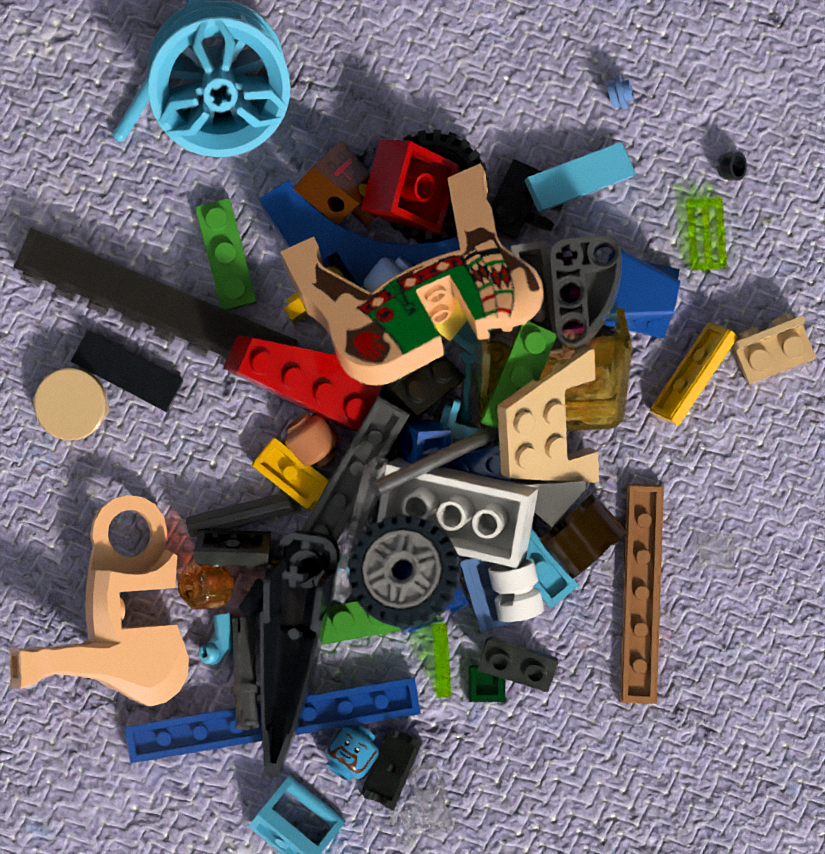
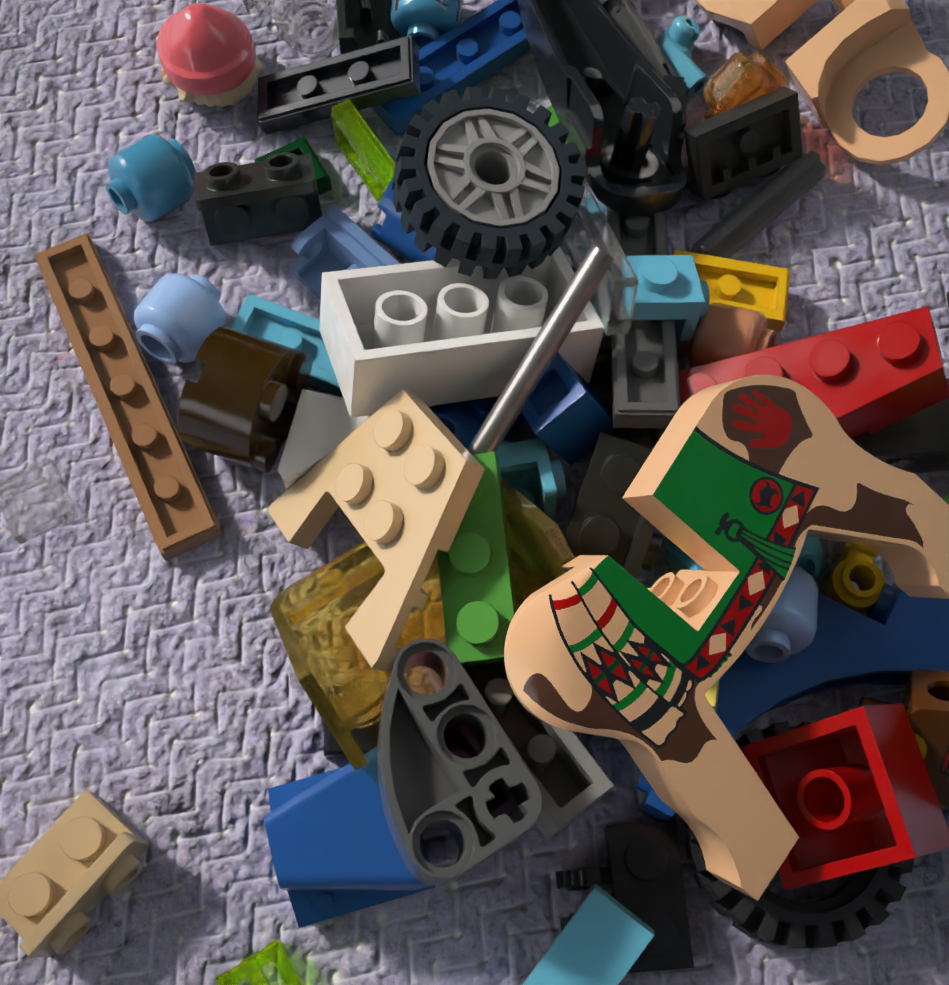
camera: 155 degrees right, 15 degrees down
white wheel [488,558,544,622] -> none
yellow tile [649,322,738,426] -> none
none -> dark azure head [105,134,196,222]
none -> light blue head [134,273,226,365]
none -> coral hair [157,3,264,107]
none -> black tile [257,35,421,135]
none -> medium azure bracket [615,255,709,341]

